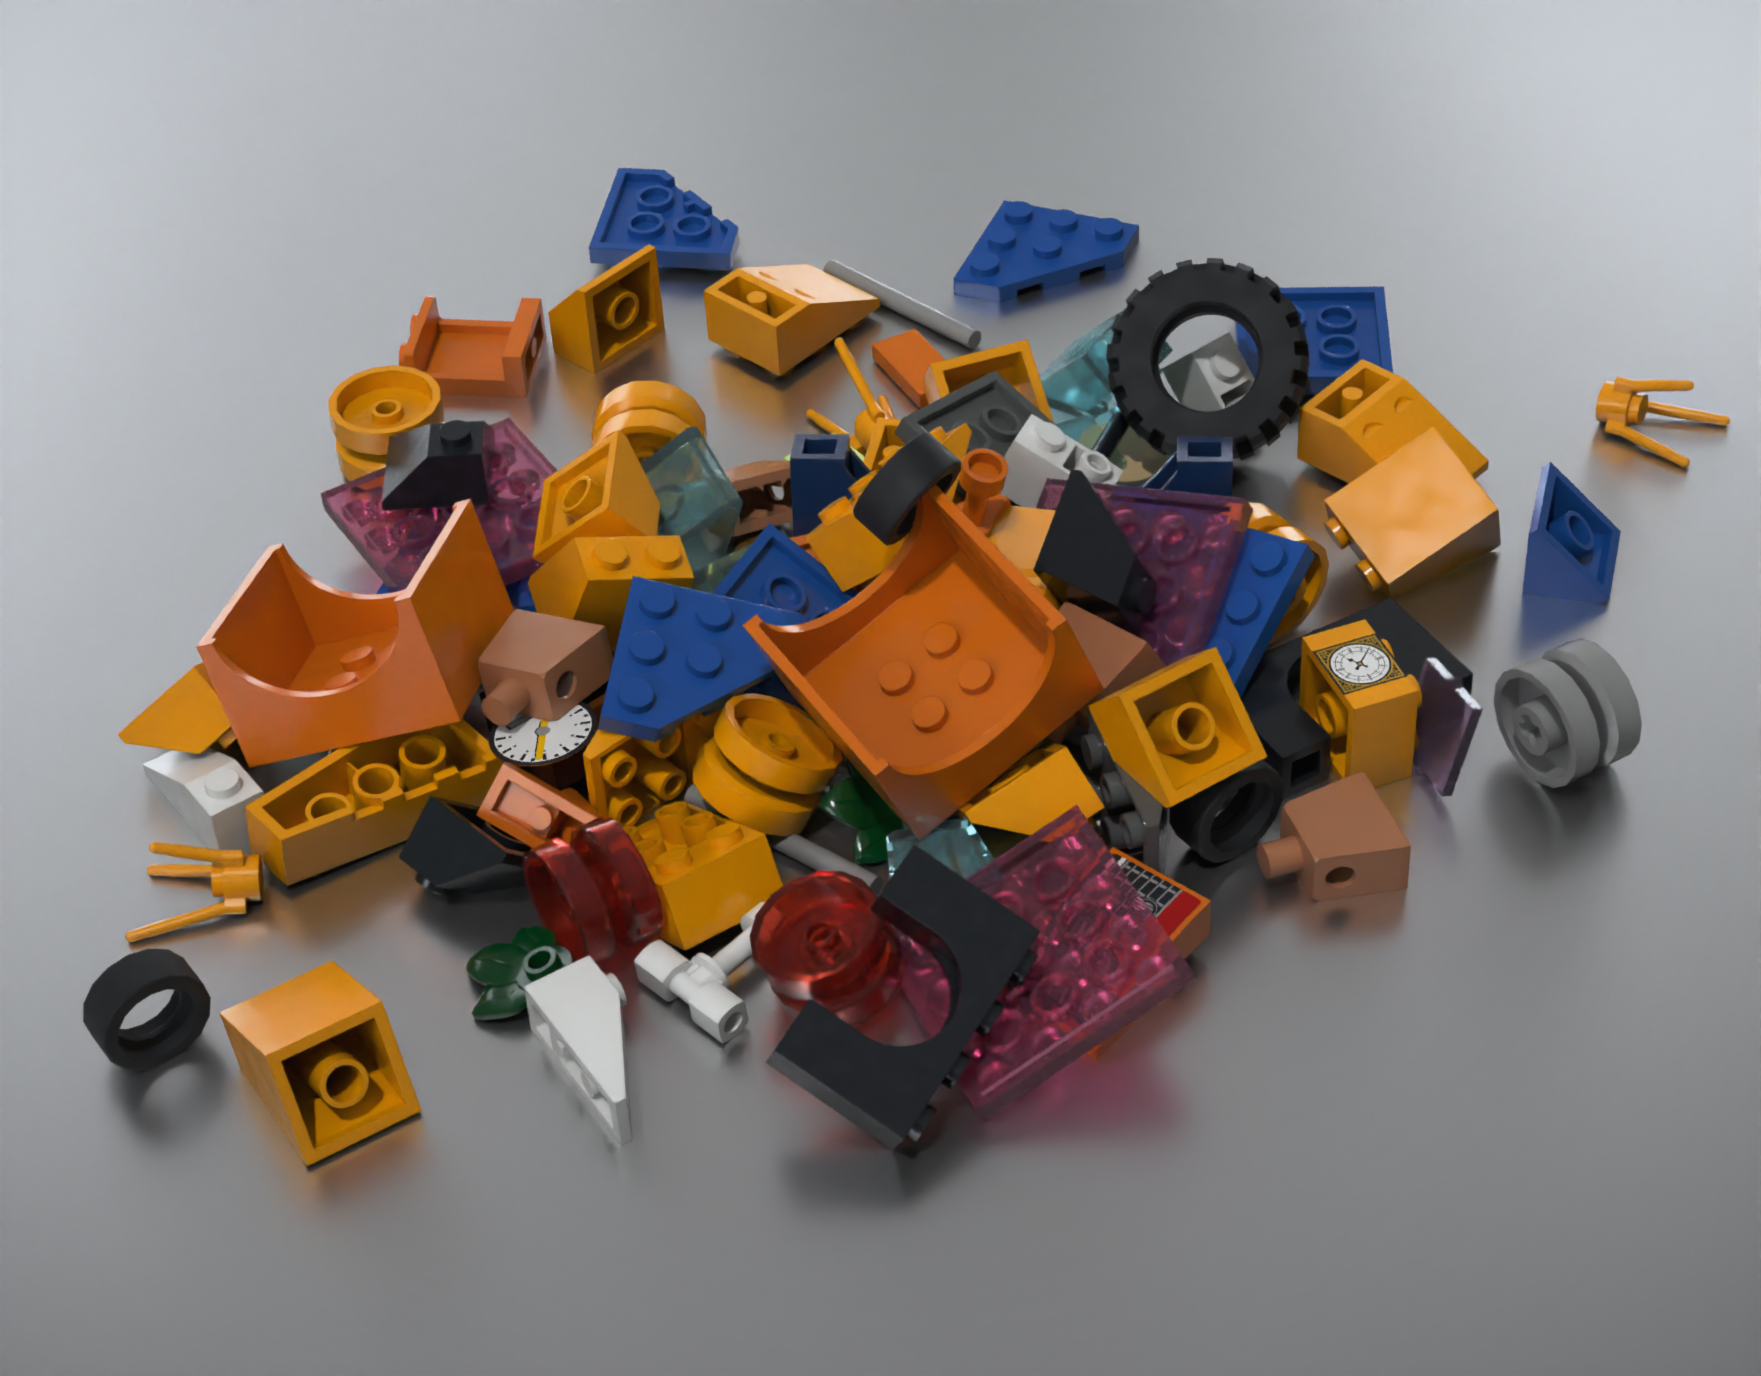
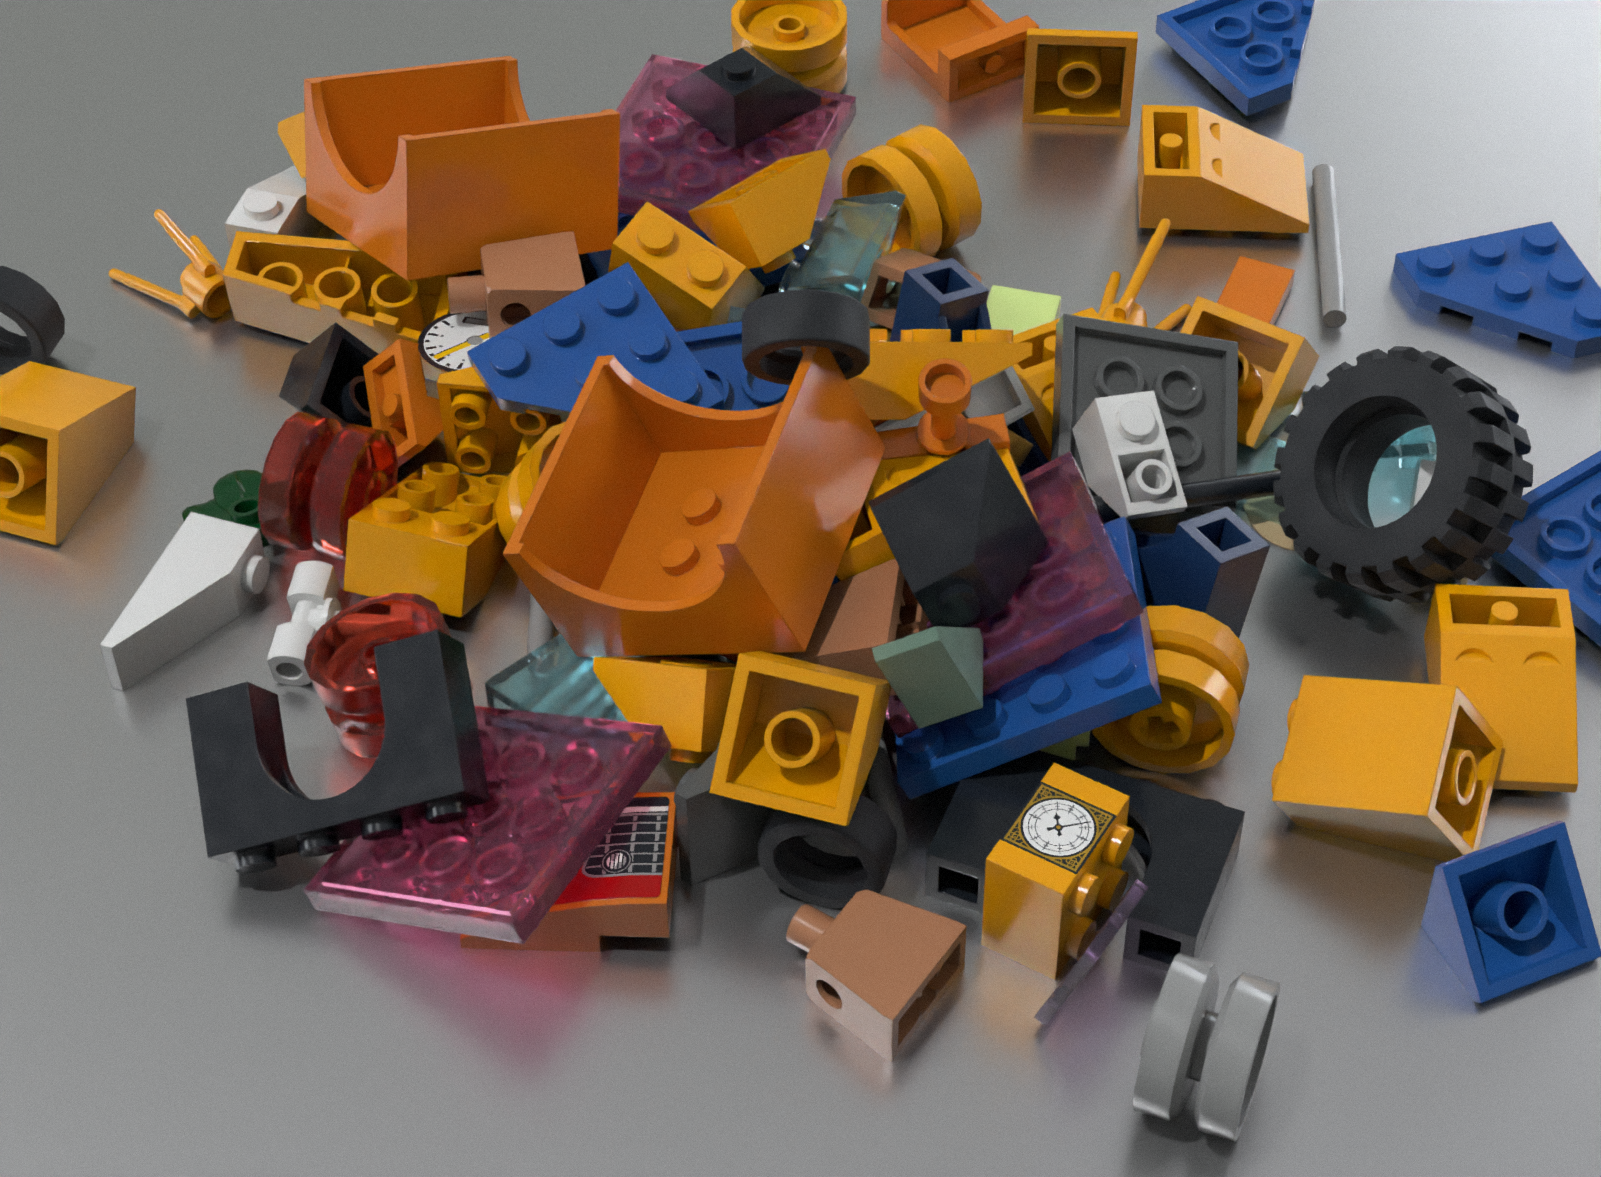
camera: 50 degrees right, 5 degrees up
none -> sand green slope [872,626,983,729]

